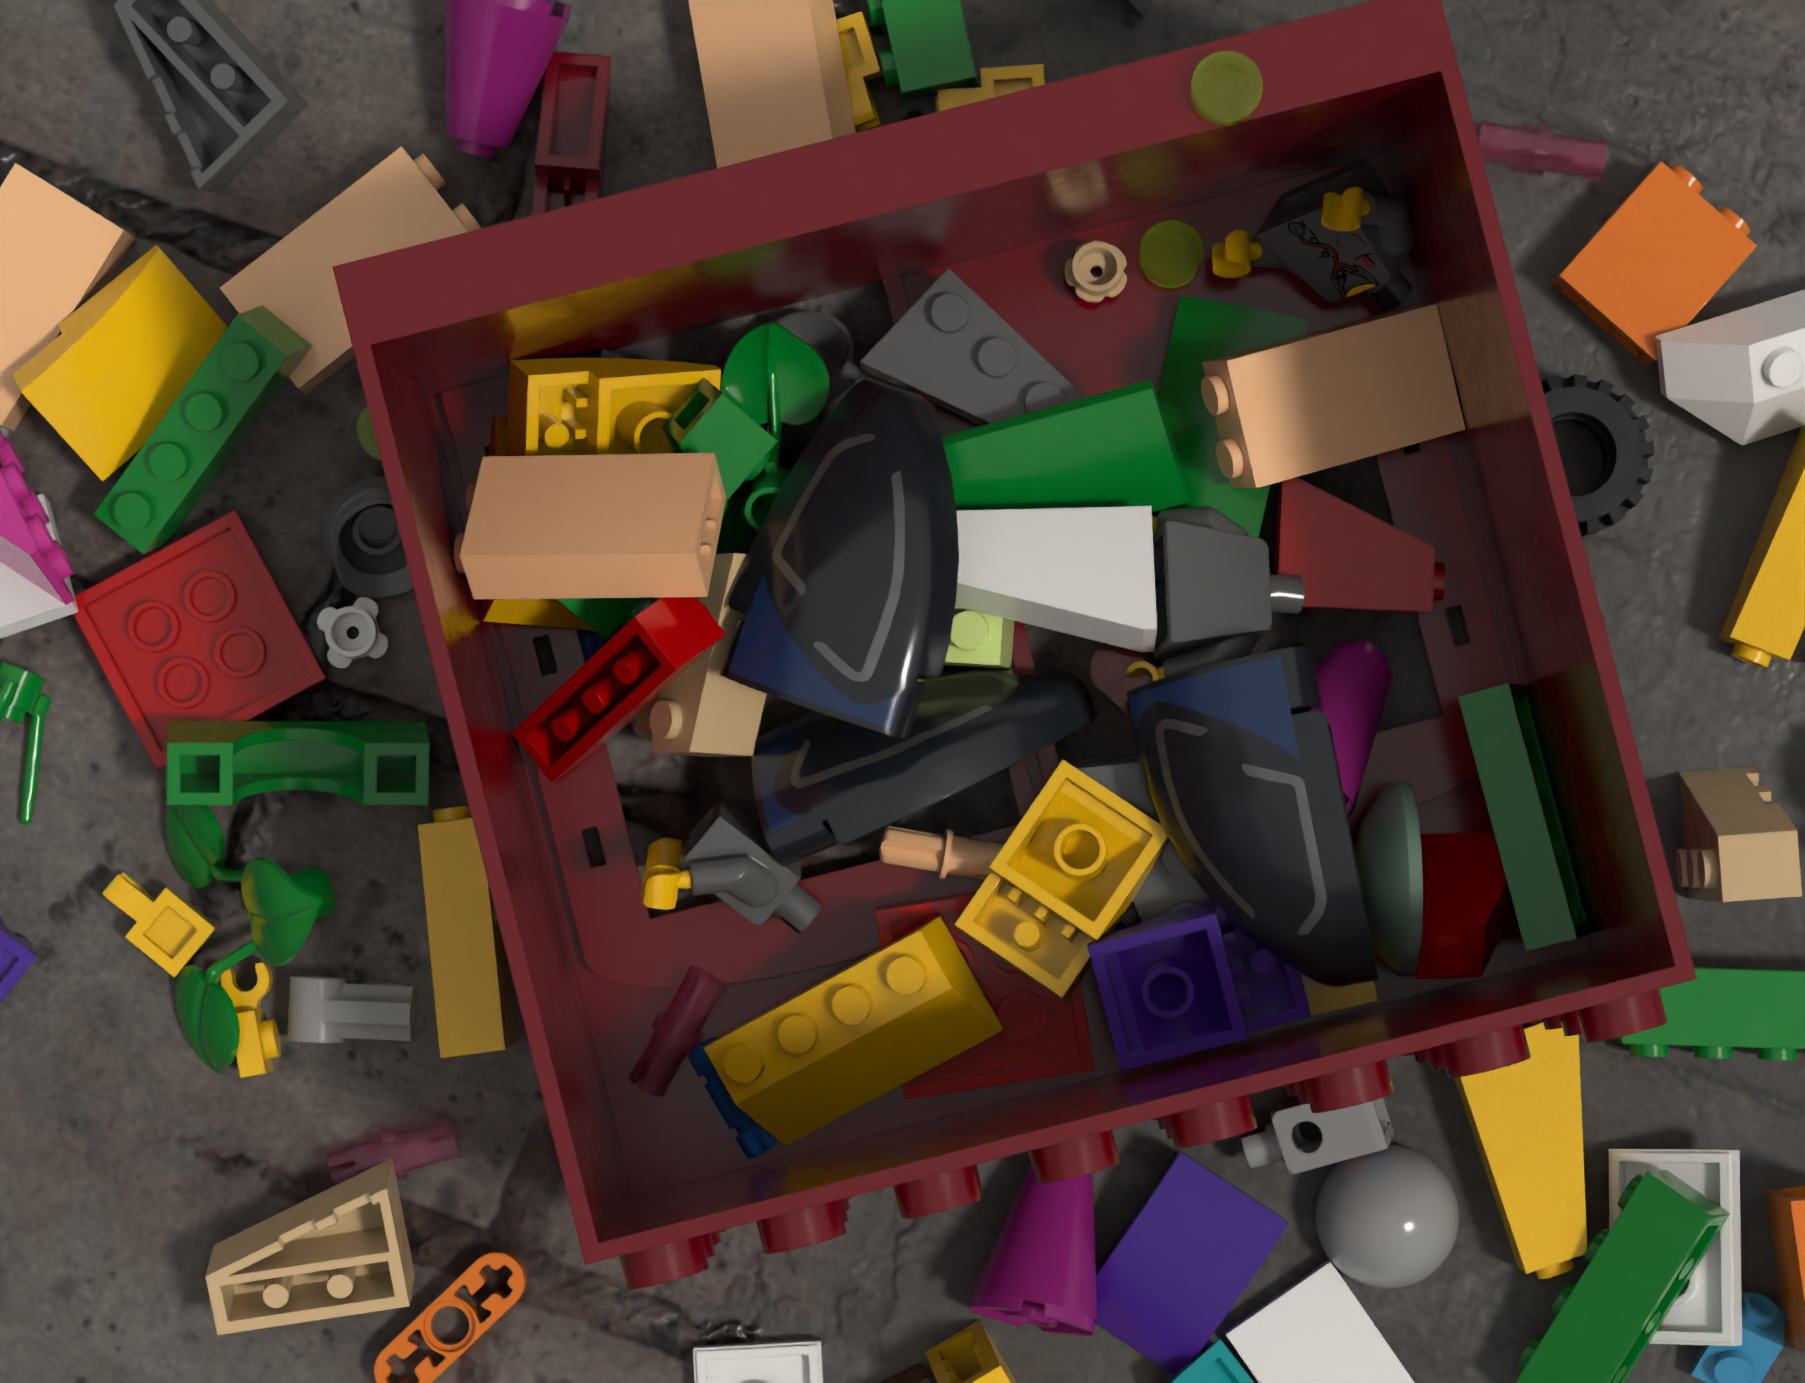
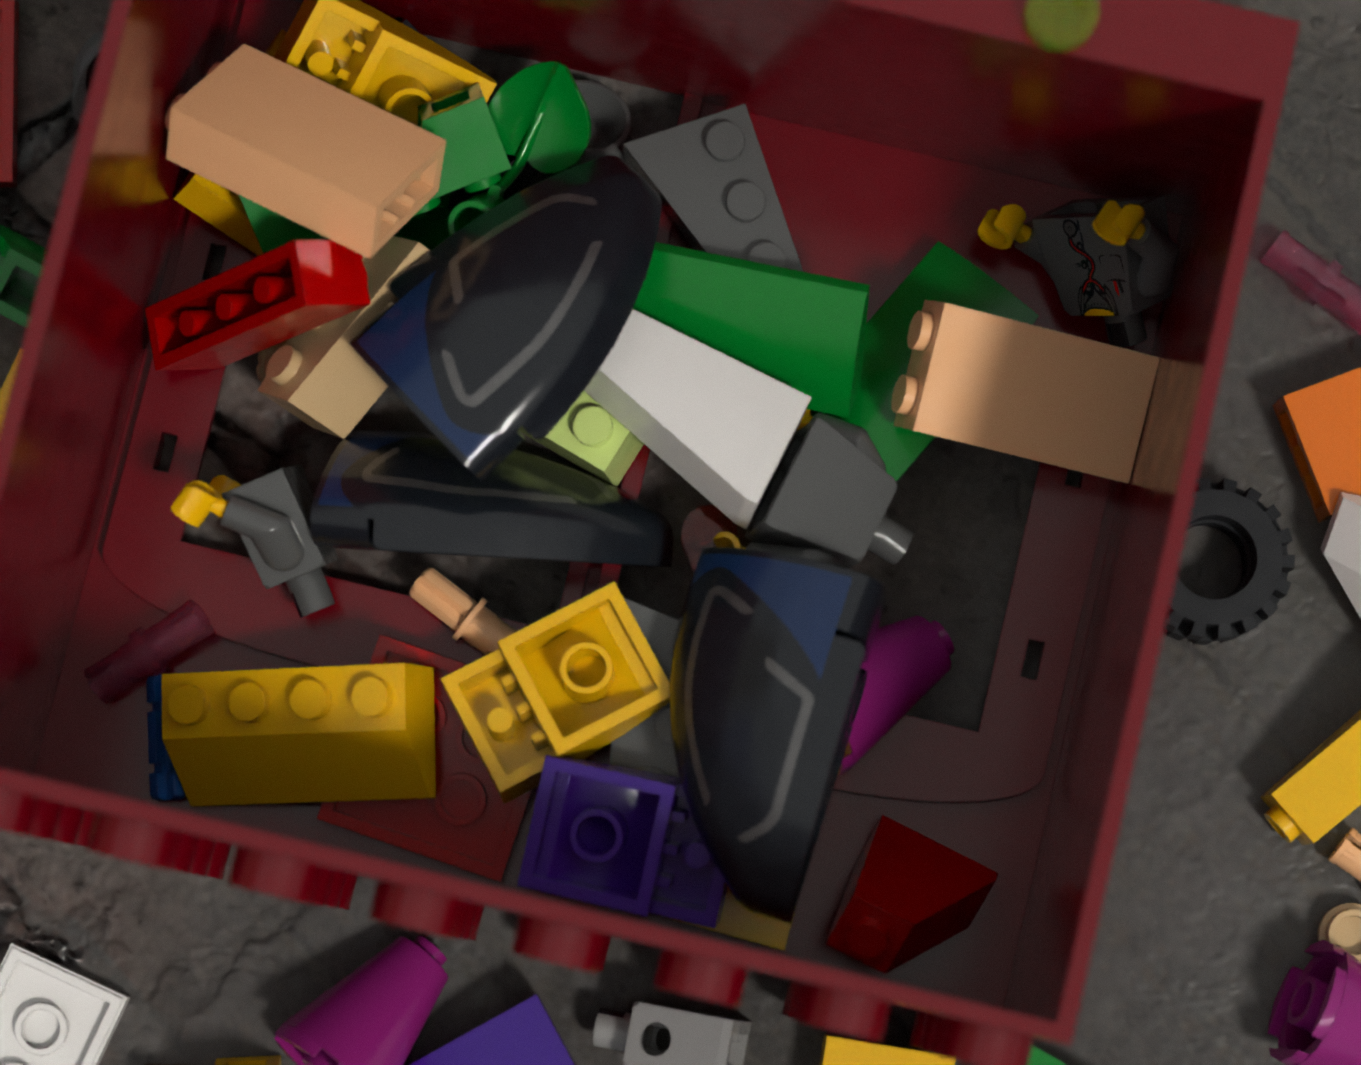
camera: 20 degrees right, 5 degrees down
white plate [317,597,389,668] -> none
tan plate [1064,240,1127,303] -> none
clear neon green tile [1139,220,1204,288] -> none
red slope [1273,477,1445,615] -> none
sand green dish [1355,780,1423,976] -> none
green slope [1458,683,1592,951] -> none
tan wedge [1675,767,1802,902] -> none

